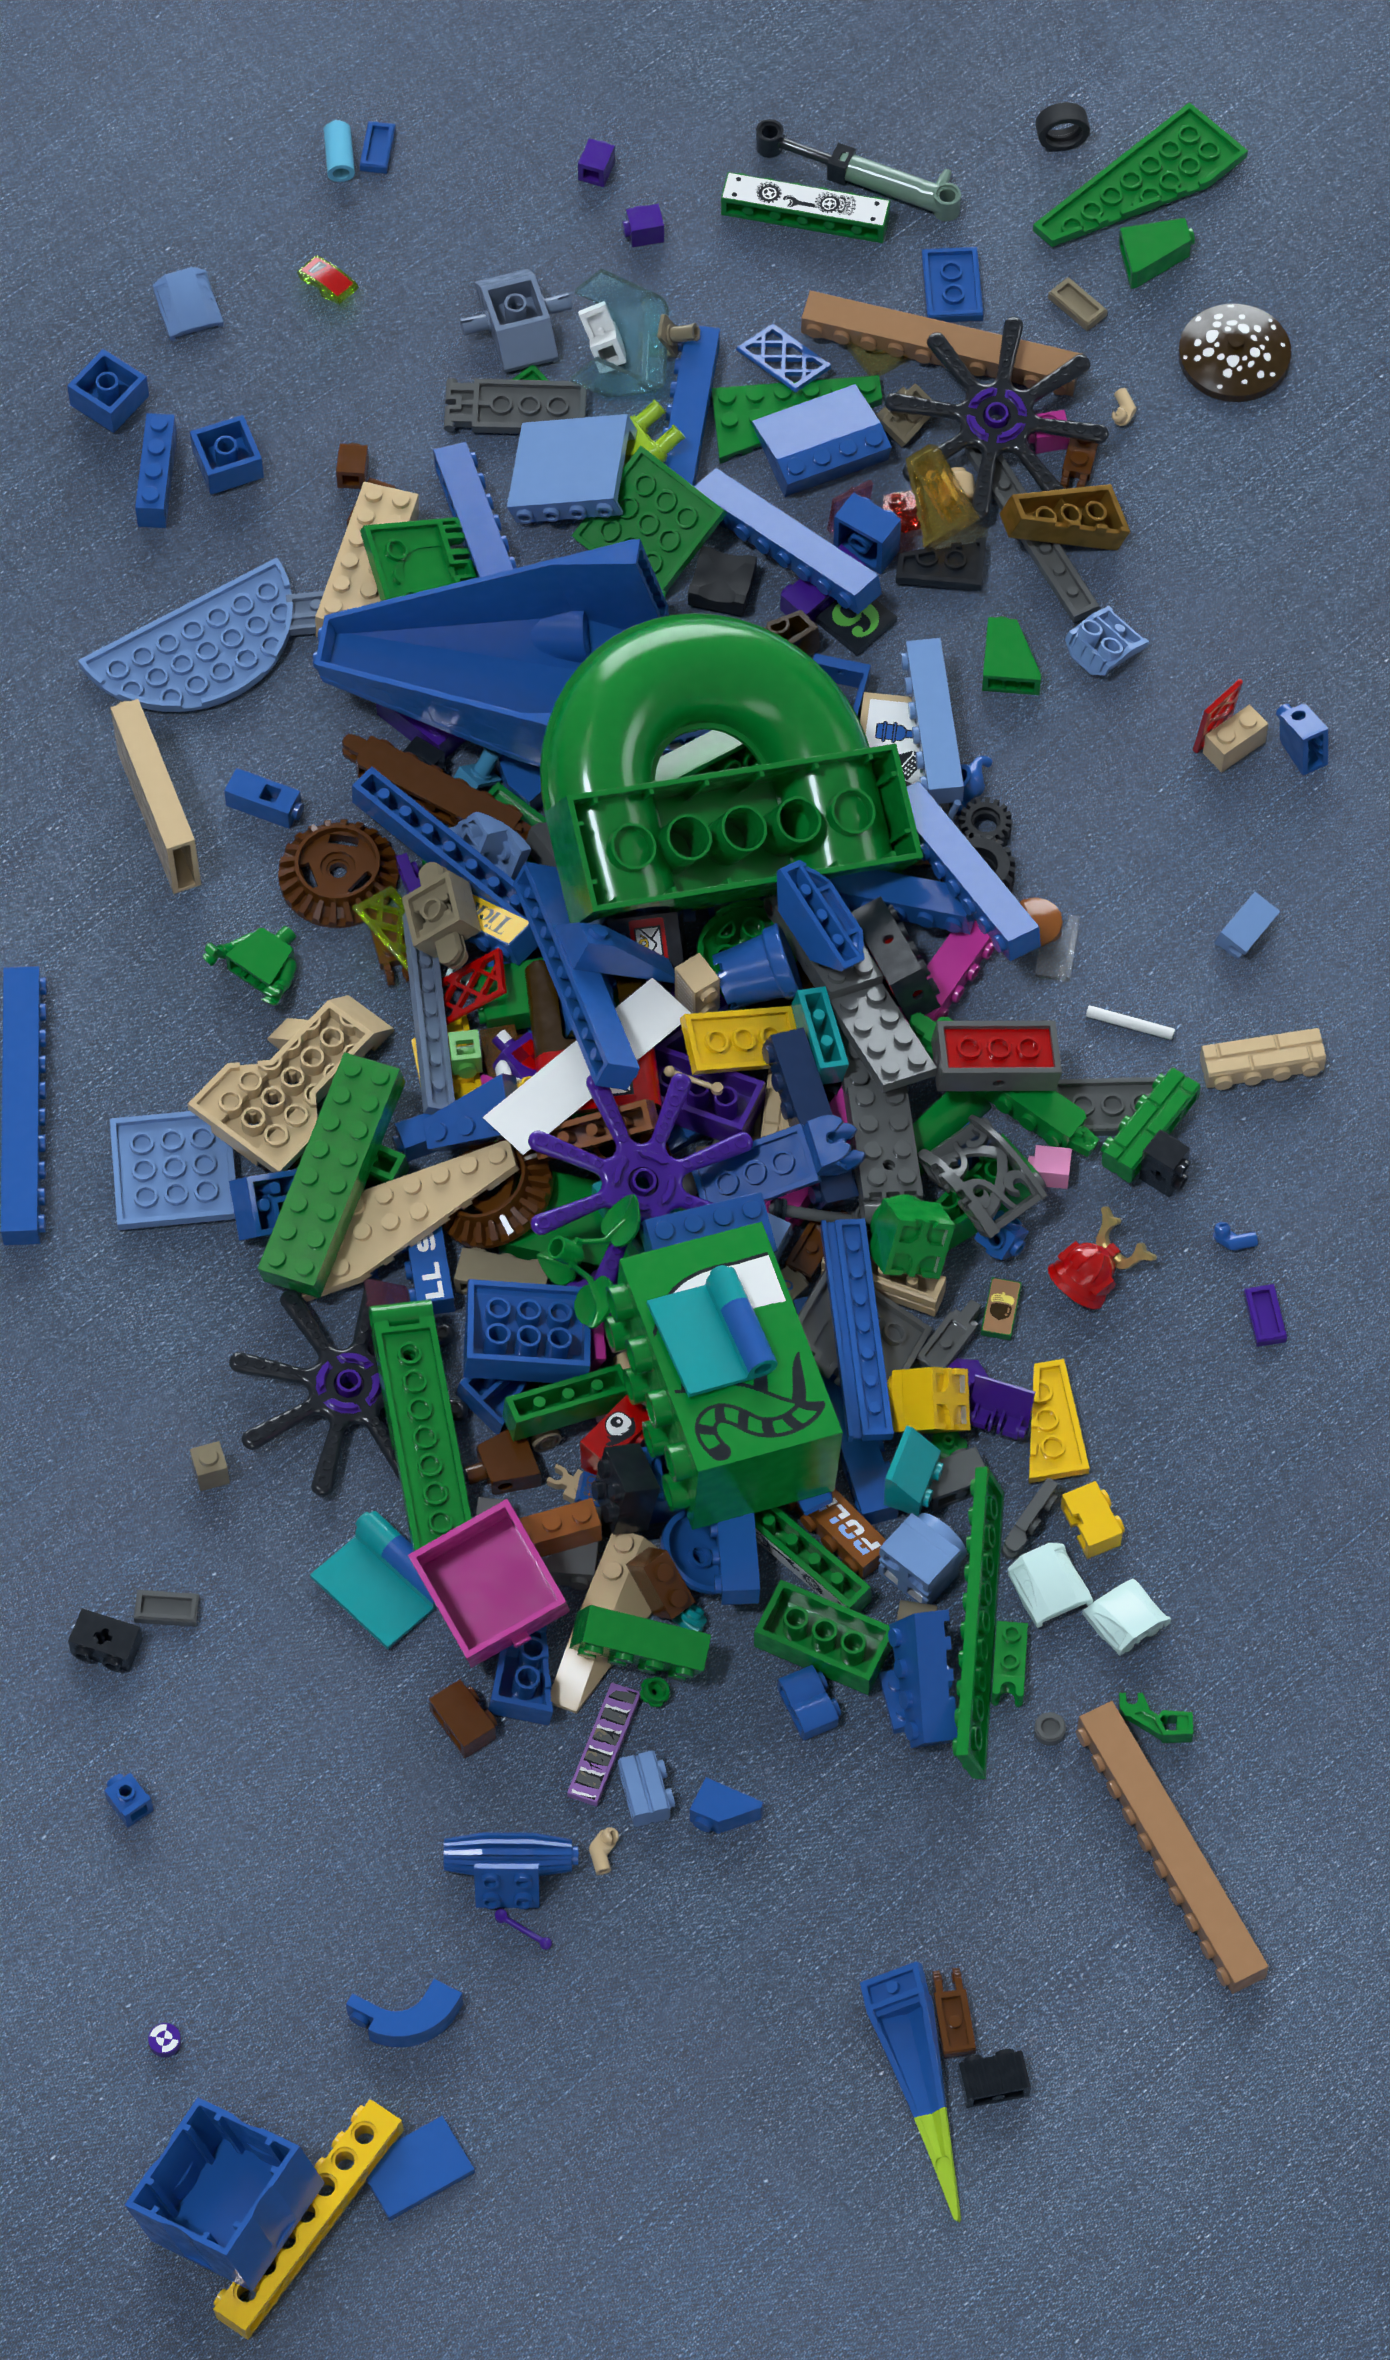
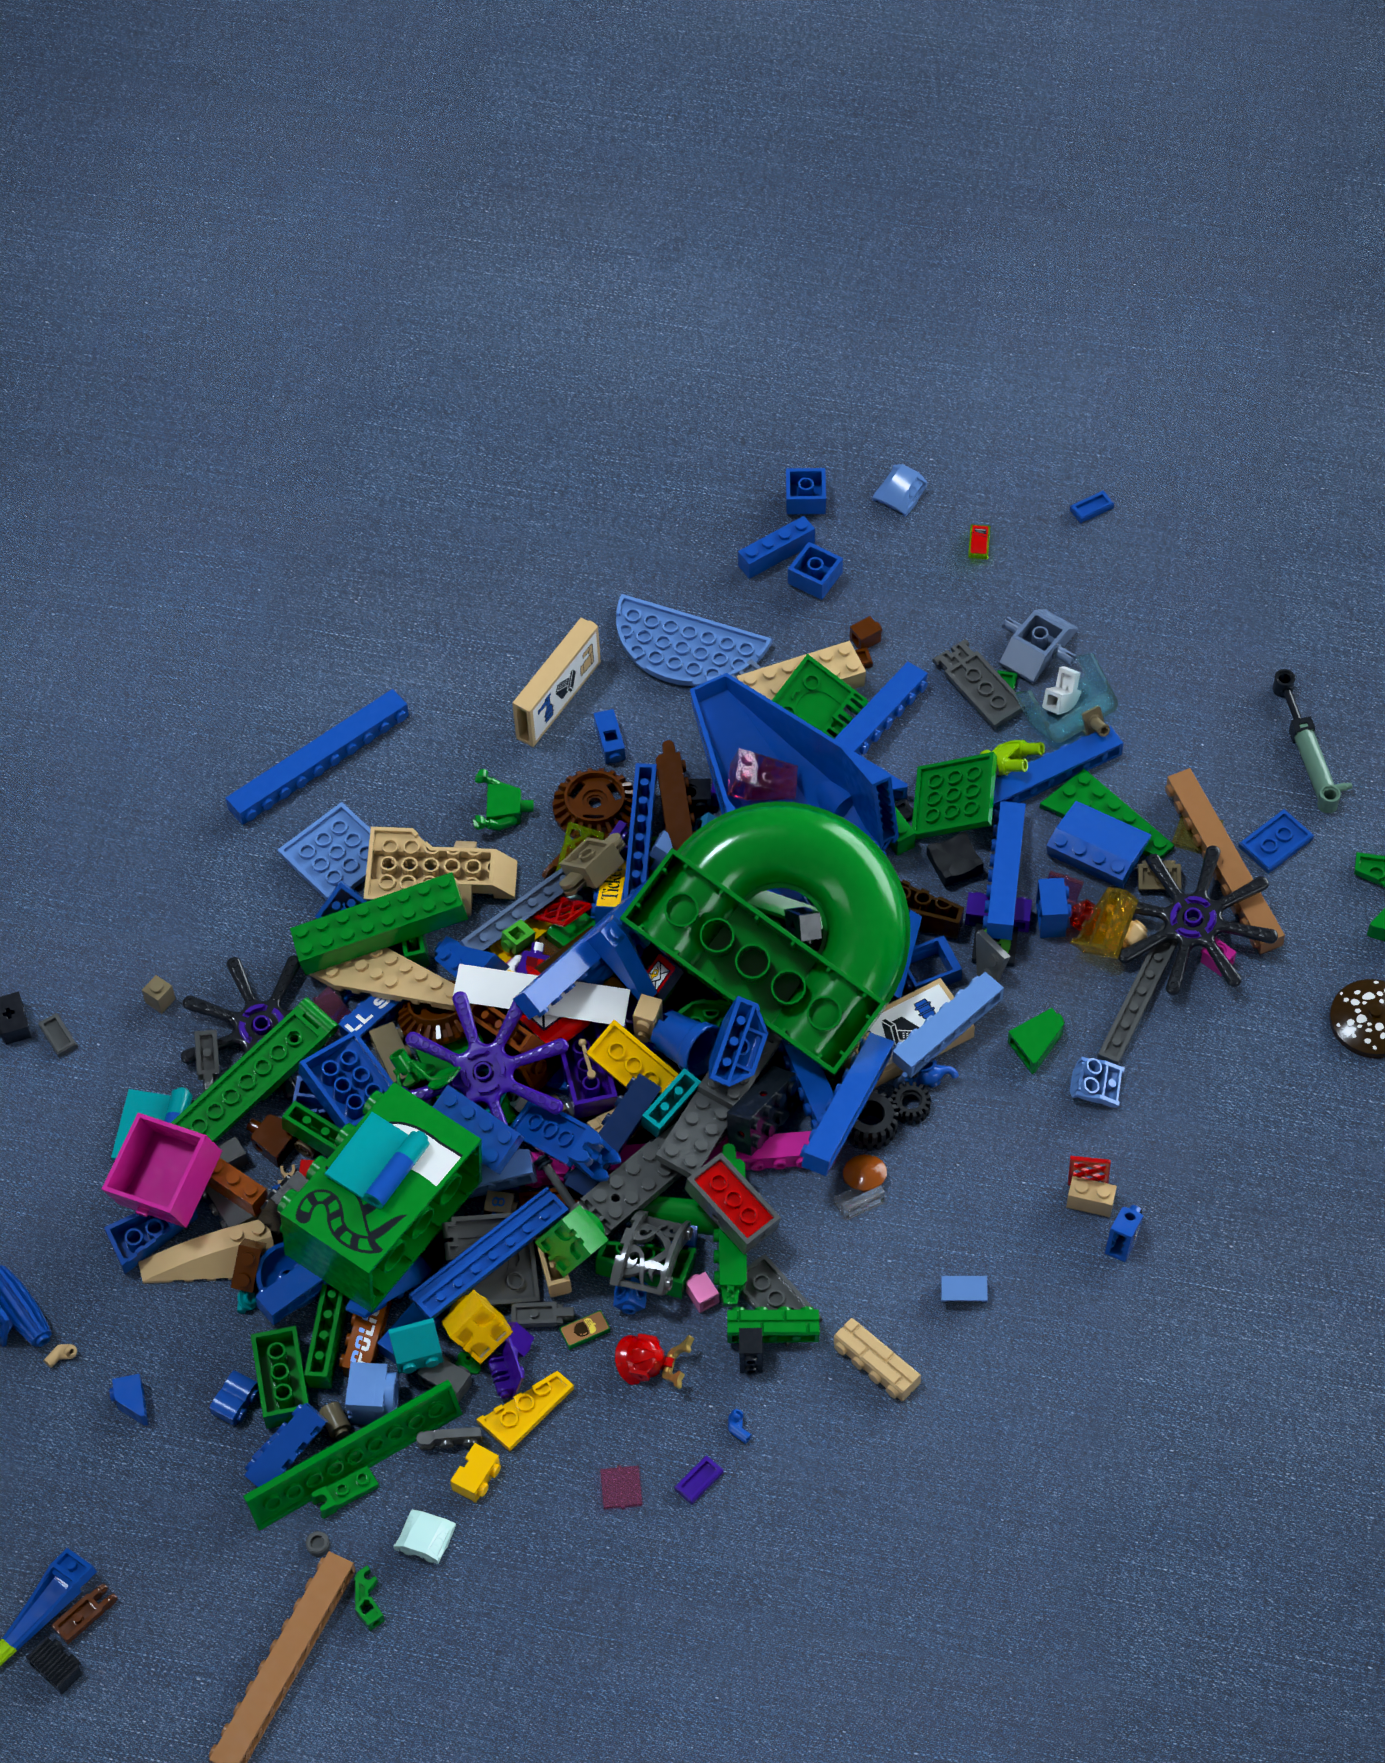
camera: 55 degrees right, 5 degrees down
medium azure brick [323,120,355,182] -> none
reddish brown brick [429,1679,497,1759] -> none
medium blue panel [507,414,637,524] -> none
tile [567,1682,641,1807] -> none
green brick [569,1605,711,1681] -> none
dark purple brick [578,138,615,187] -> none
medium blue brick [618,1750,675,1827] -> none
dark purple brick [622,203,664,248] -> none
green plate [640,1677,670,1708] -> none
brick [721,172,890,243] -> none
window [736,324,831,392] -> none
black wing [896,537,986,591] -> none
pearl gold wedge [999,484,1130,550] -> none
light aqua slope [1008,1543,1093,1628] -> none
dark tan tile [1048,277,1108,331] -> none
reddish brown hinge [1060,438,1099,489] -> none
white bar [1086,1005,1175,1040] -> none
tan arm [1112,388,1137,426] -> none
none -> dark grey hinge [194,1030,219,1091]
none -> clear pink piece [600,1465,642,1509]
none -> slope [727,748,798,801]
none -> black brick [784,906,822,944]
none -> dark grey wing [976,929,1011,982]

